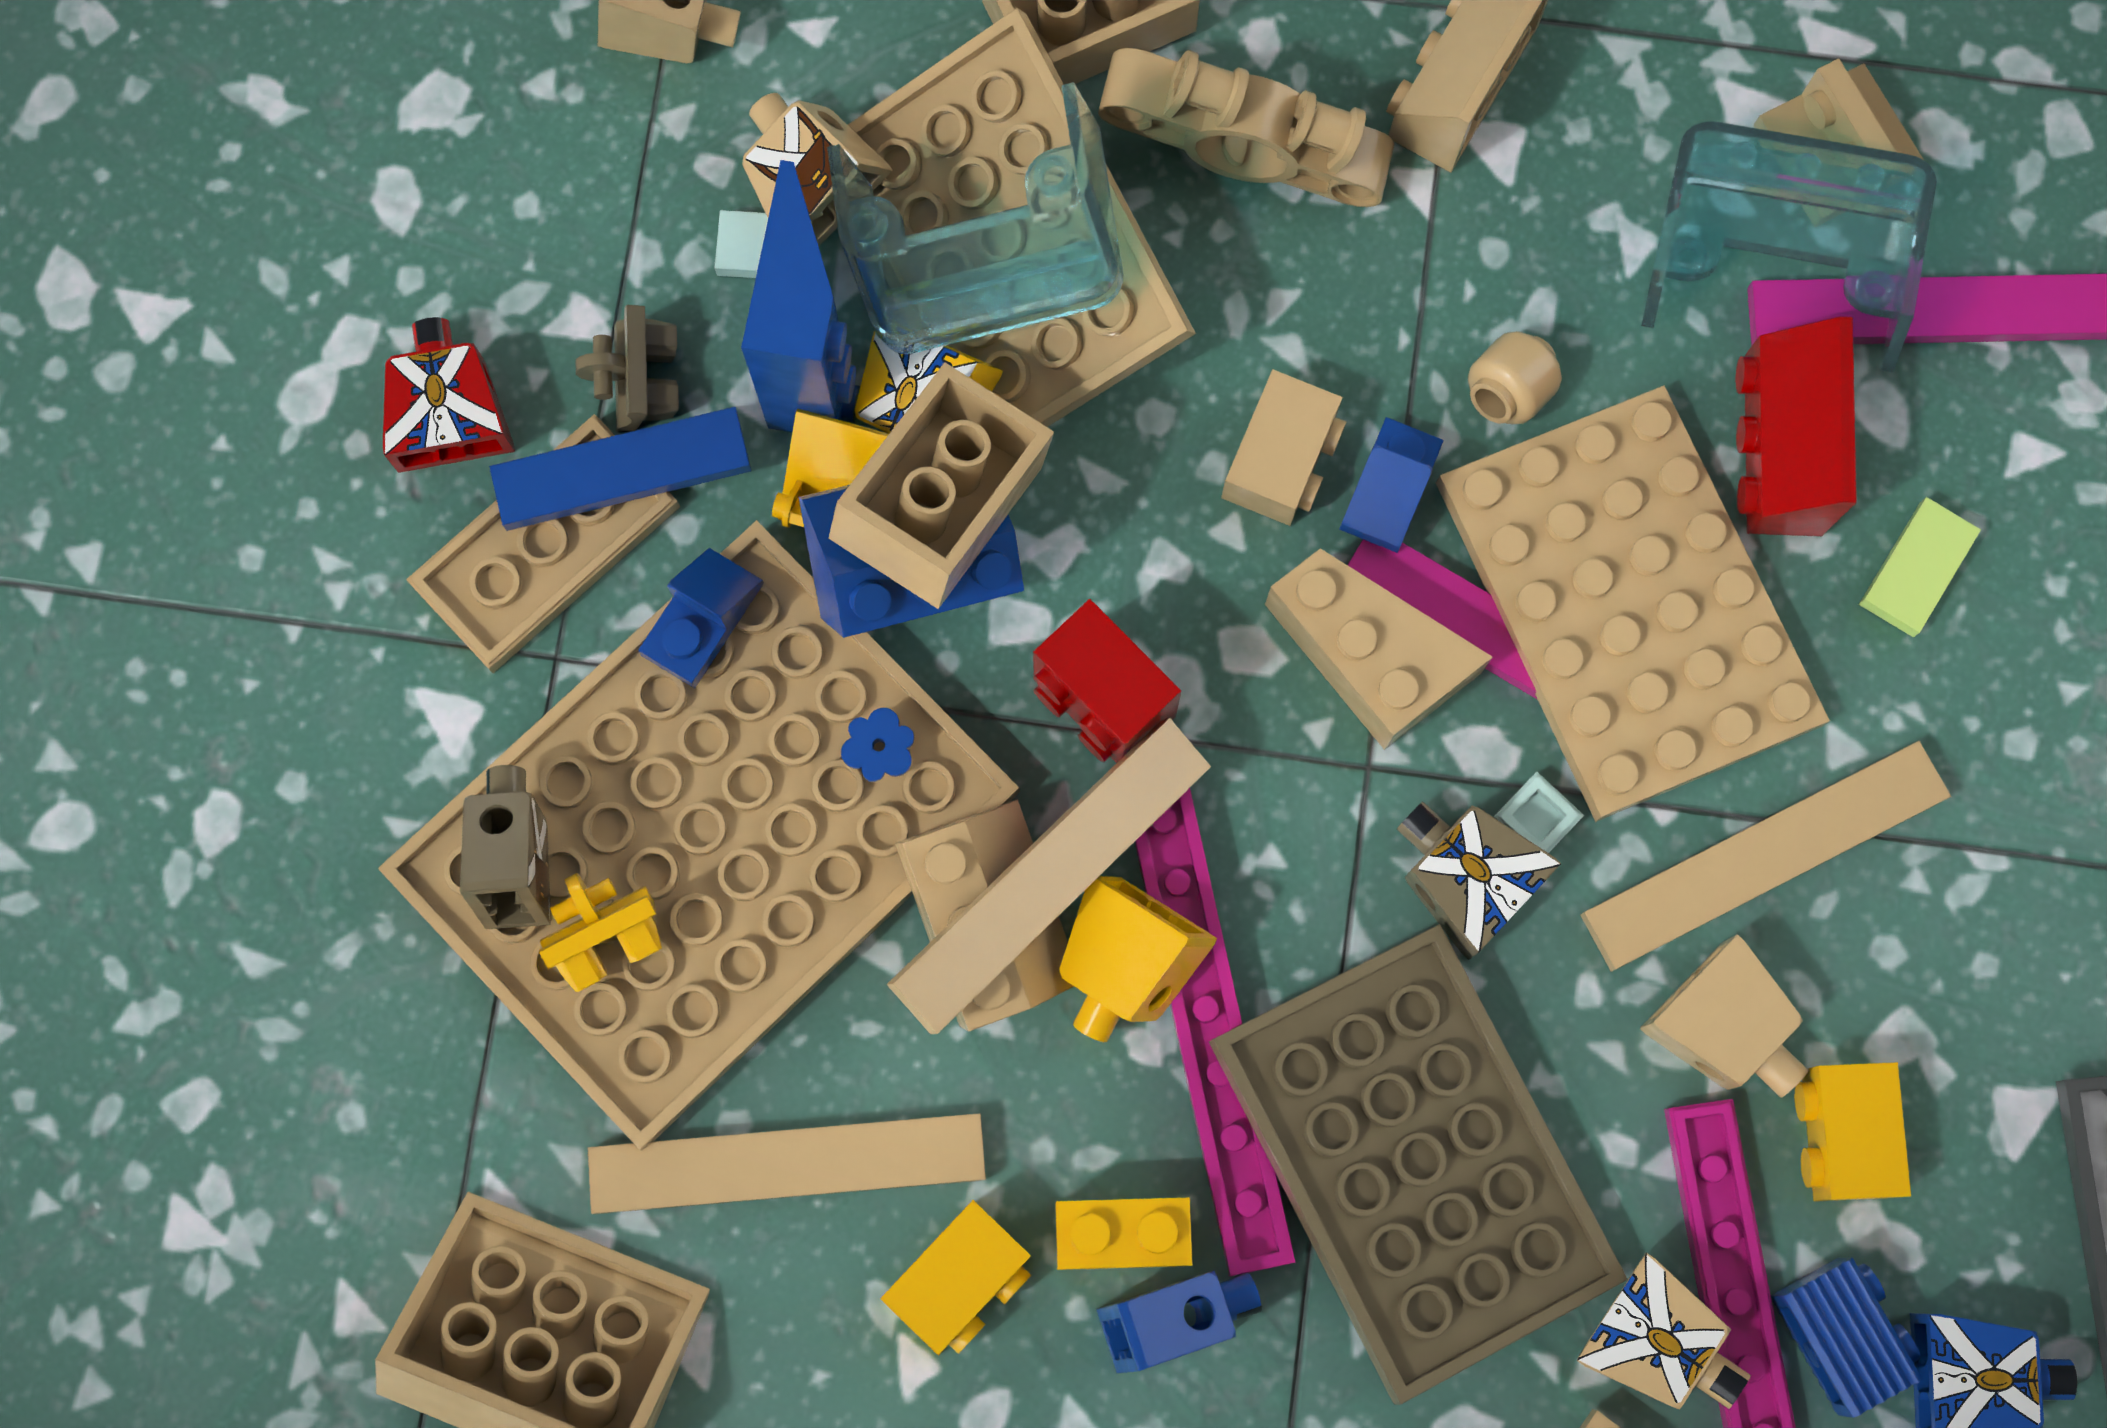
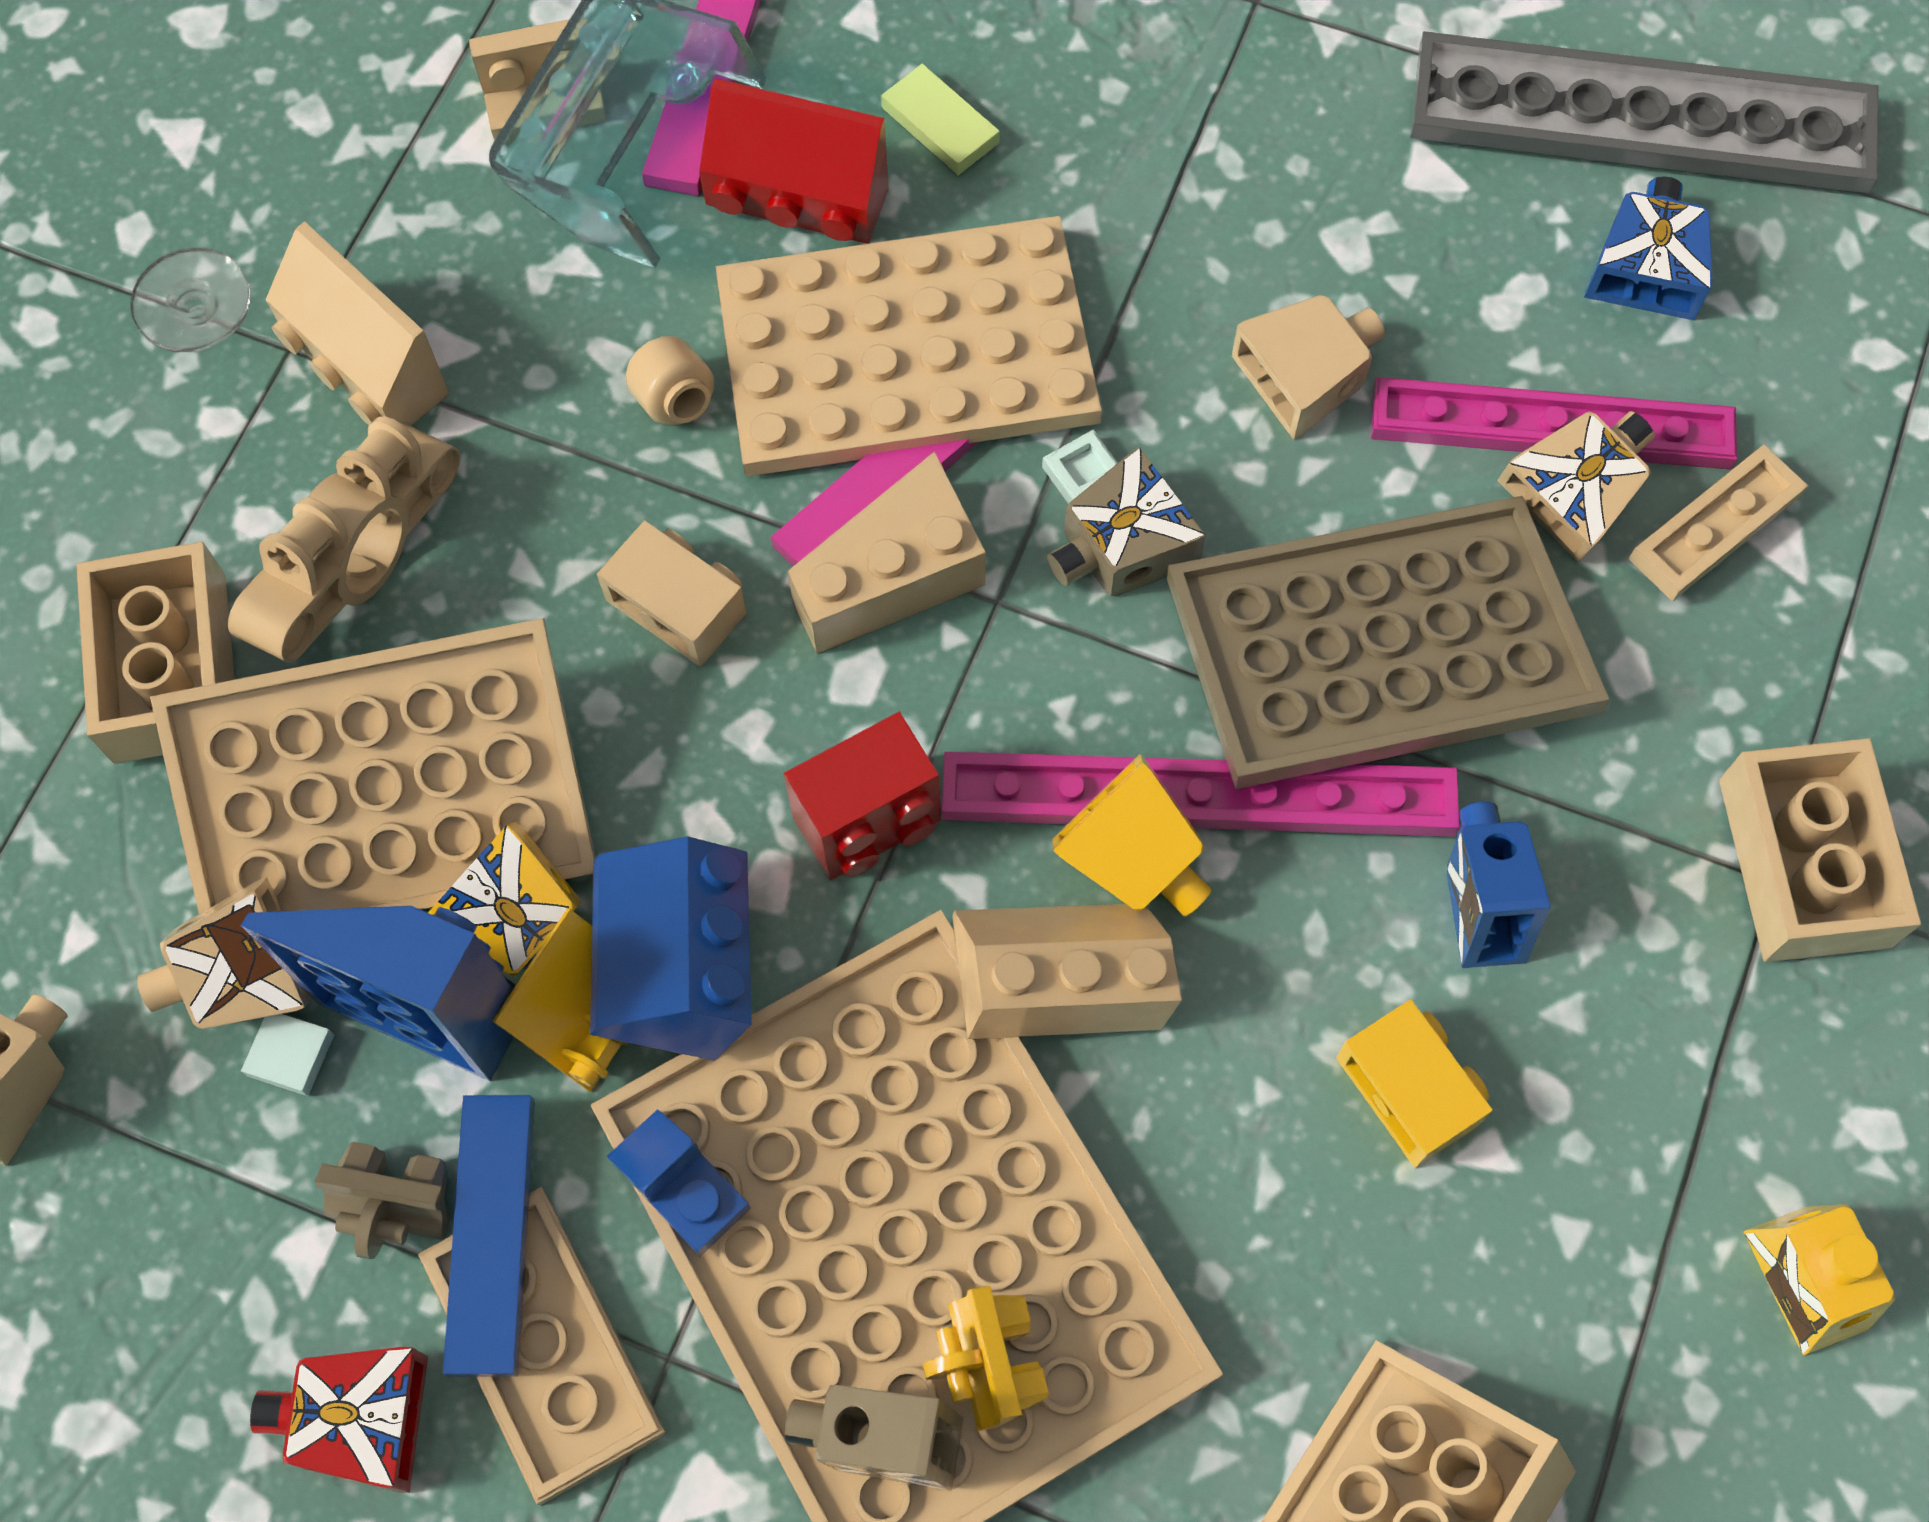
camera: 75 degrees left, 10 degrees down
tan tile [588,1113,986,1214] -> none
clear light blue windscreen [827,82,1124,354] -> none
tan brick [828,362,1054,609] -> none
blue plant [841,708,914,782] -> none
tan tile [887,718,1211,1034] -> none
yellow brick [1055,1197,1192,1270] -> none
blue slope [1339,417,1444,553] -> none
tan tile [1580,741,1952,972] -> none
blue brick [1771,1257,1922,1418] -> none
yellow brick [1794,1062,1911,1202] -> none

